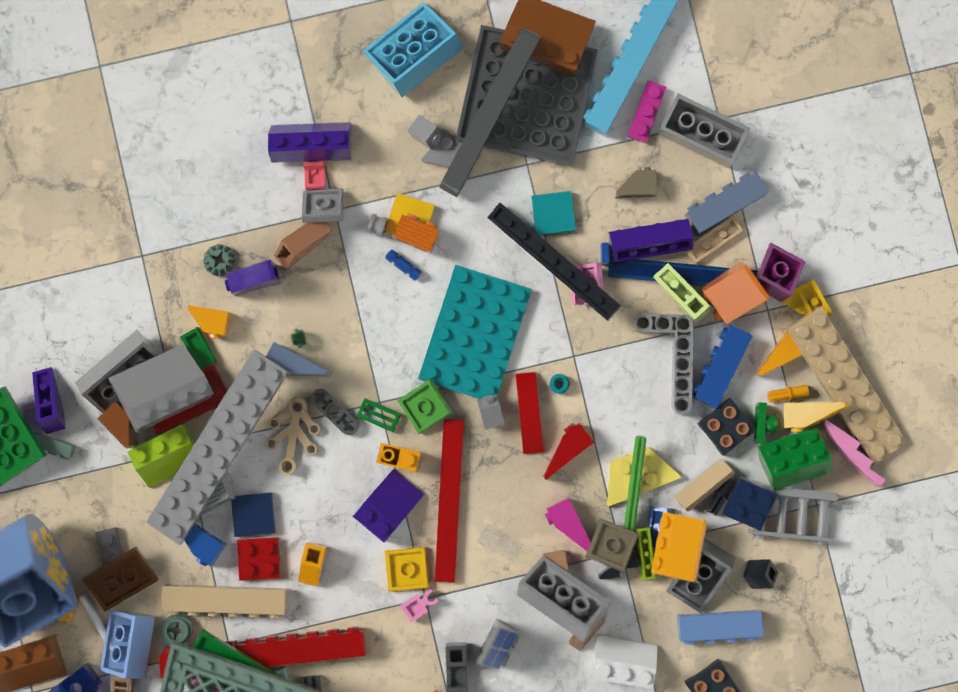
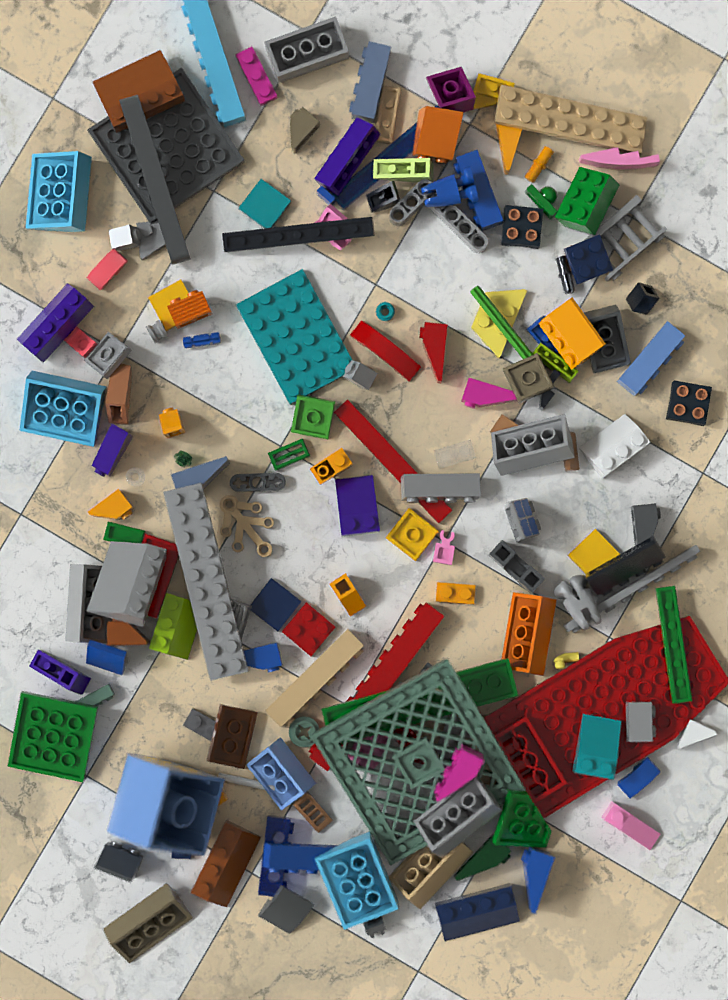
camera: 55 degrees left, 0 degrees up
sand green gear [203,244,236,276] -> none
tan tile [674,459,735,512] -> none
yellow slope [784,402,850,432] -> none
none -> medium azure slope [19,371,106,447]
none -> coral slope [86,249,128,290]
none -> blue tile [86,640,127,675]
none -> light orange slope [159,407,186,439]
none -> black slope [366,181,400,213]
none -> light grey brick [401,473,481,504]
none -> blue piece [421,166,479,207]
none -> light orange plate [436,582,476,605]

